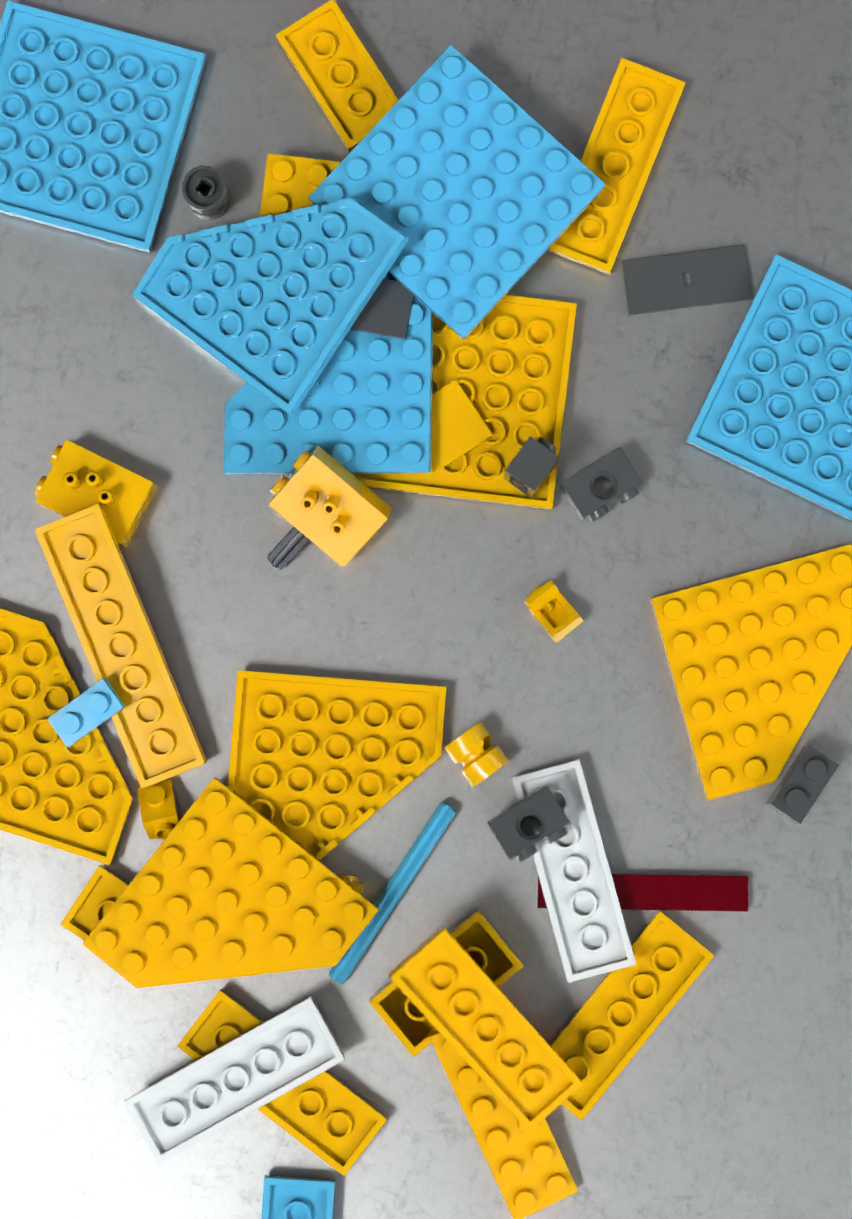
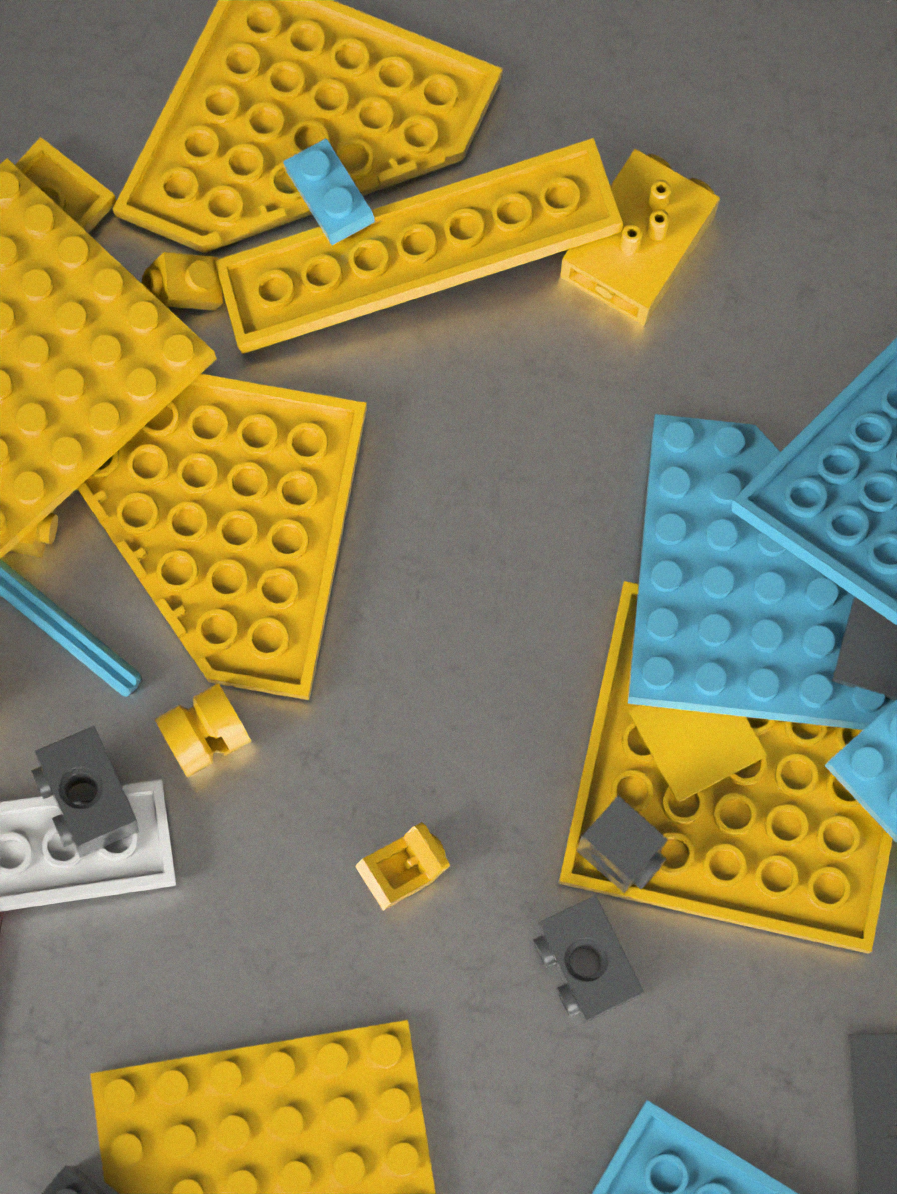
camera: 90 degrees right, 10 degrees down
yellow piece [267,445,392,570] -> none

